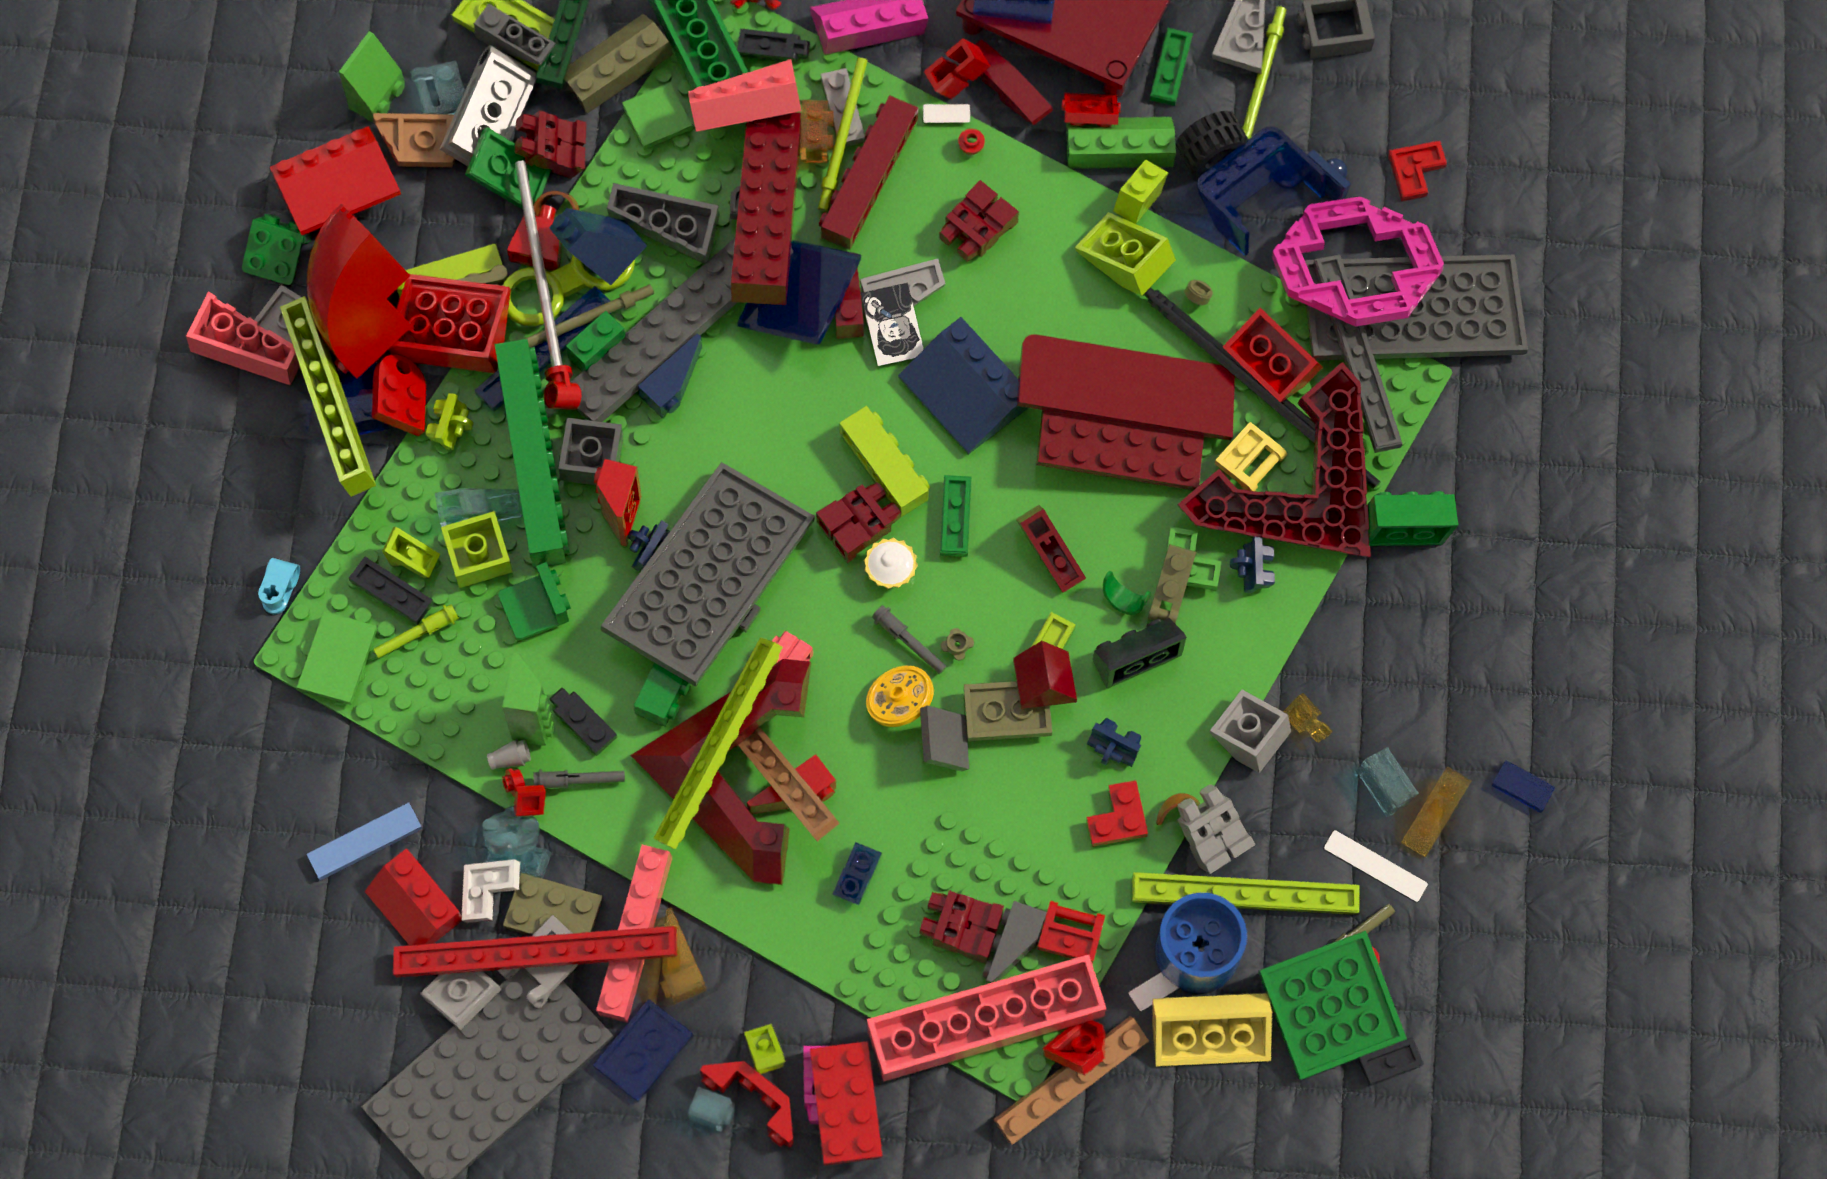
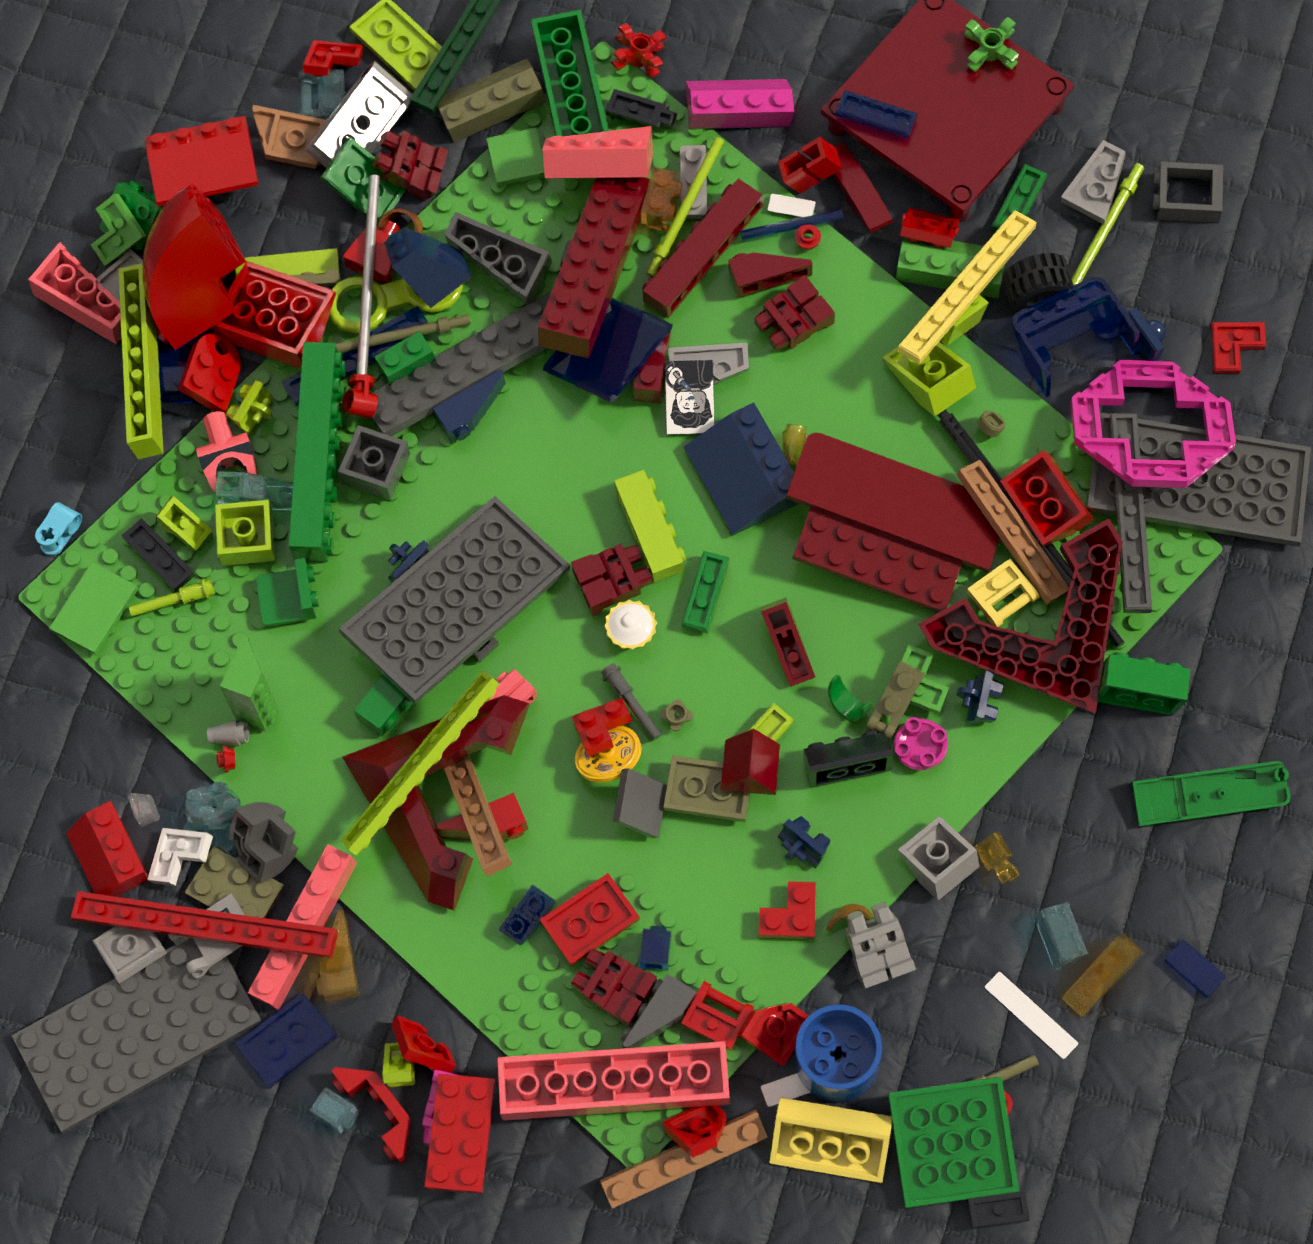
camera: 20 degrees right, 0 degrees up
medium blue tile [307,803,422,881] -> none
bright green slope [339,31,405,123] -> none
dark grey slope [474,4,555,65] -> none
red plate [514,785,546,816] -> none
dark grey pin [533,769,625,789] -> none
black hinge [549,687,617,756] -> none
red slope [594,459,642,547] -> none
lime tile [1132,872,1359,915] -> none
none -> bright green plate [91,194,147,266]
none -> clear slope [128,793,160,826]
none -> coral connector [196,411,258,493]
none -> dark grey brick [229,802,298,883]
none -> red plate [303,40,363,77]
none -> red plate [391,1015,456,1073]
none -> red plate [539,873,640,967]
none -> red plate [571,698,632,757]
none -> clear blue brick [640,926,672,971]
none -> dark red slope [728,252,813,298]
none -> red plate [737,1002,809,1066]
none -> clear blue bar [740,209,844,241]
none -> clear yellow cone [782,424,808,465]
none -> dark pink dish [893,717,948,770]
none -> light yellow tile [897,210,1037,365]
none -> medium nougat plate [956,460,1069,605]
none -> green piece [1131,761,1291,826]

